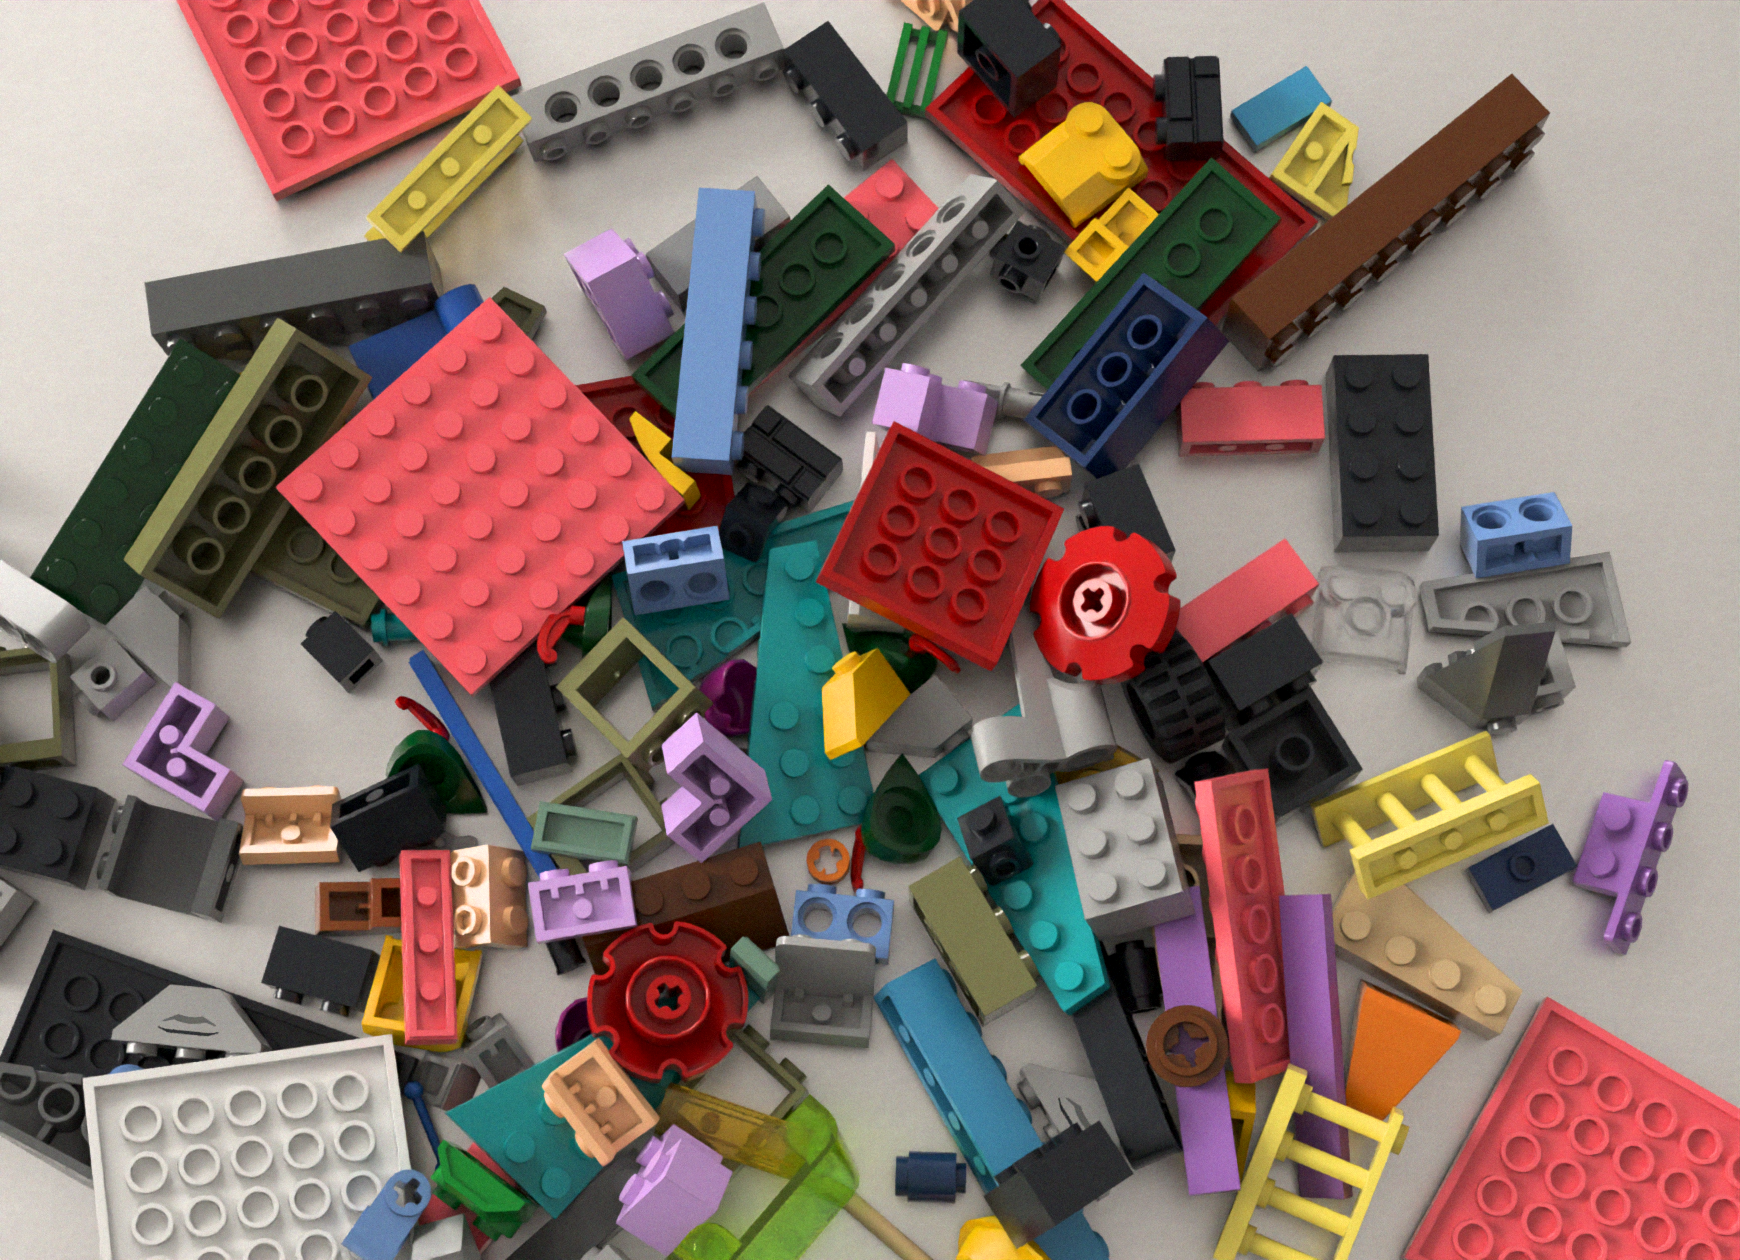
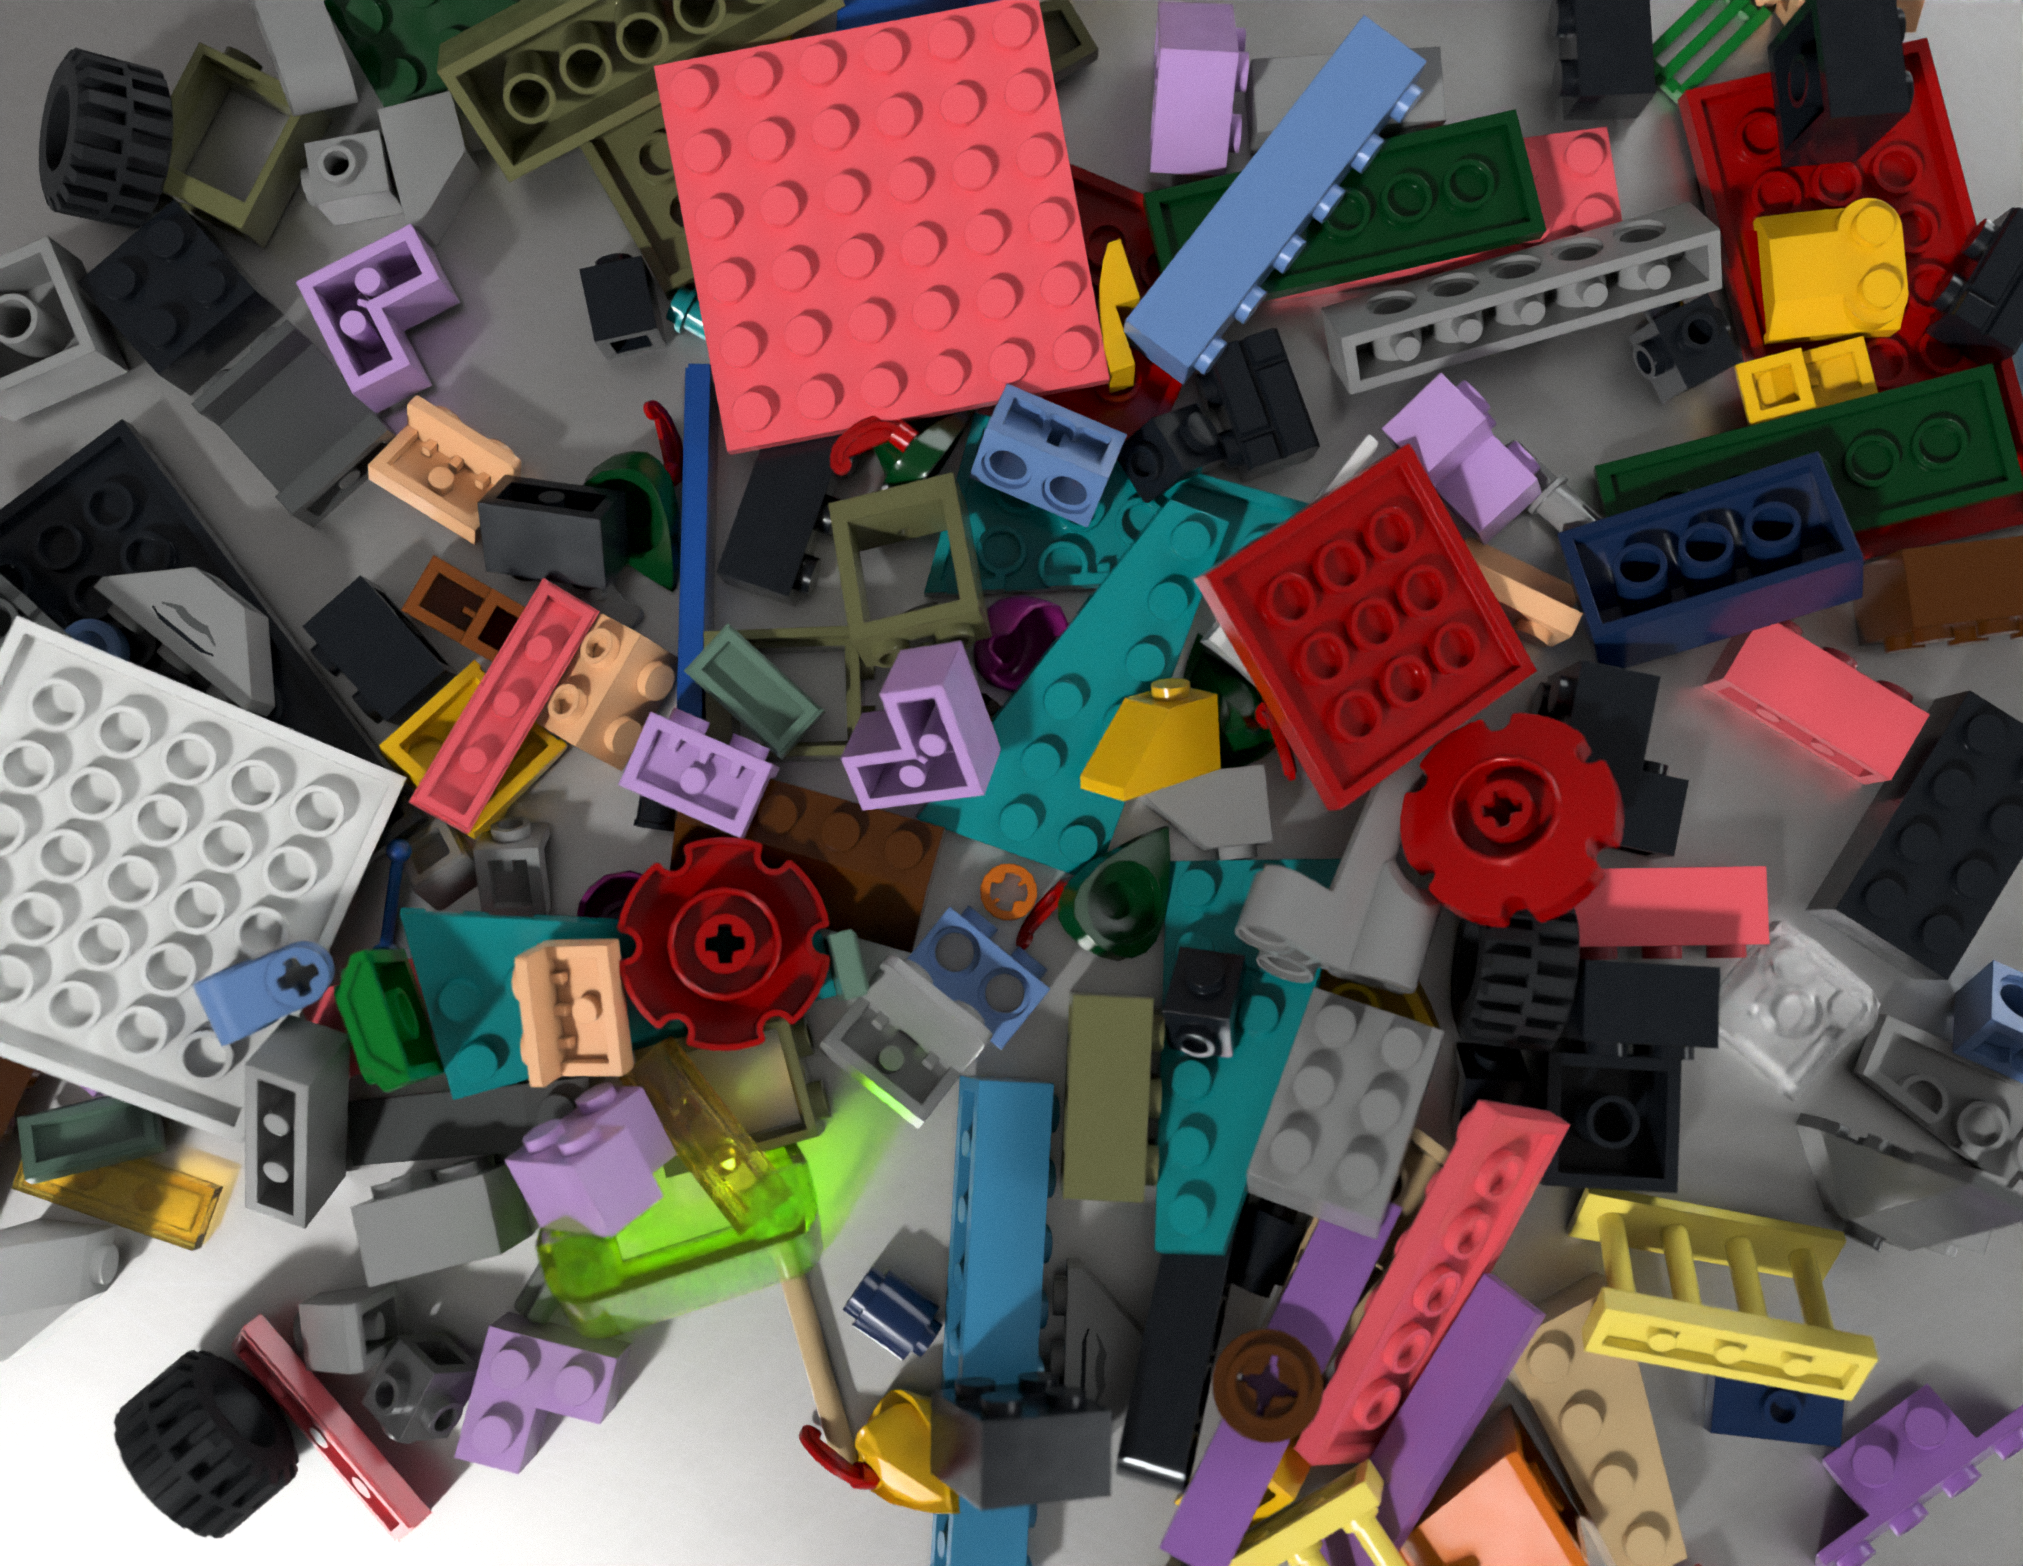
camera: 30 degrees right, 10 degrees up
none -> black brick [1607,760,1689,859]

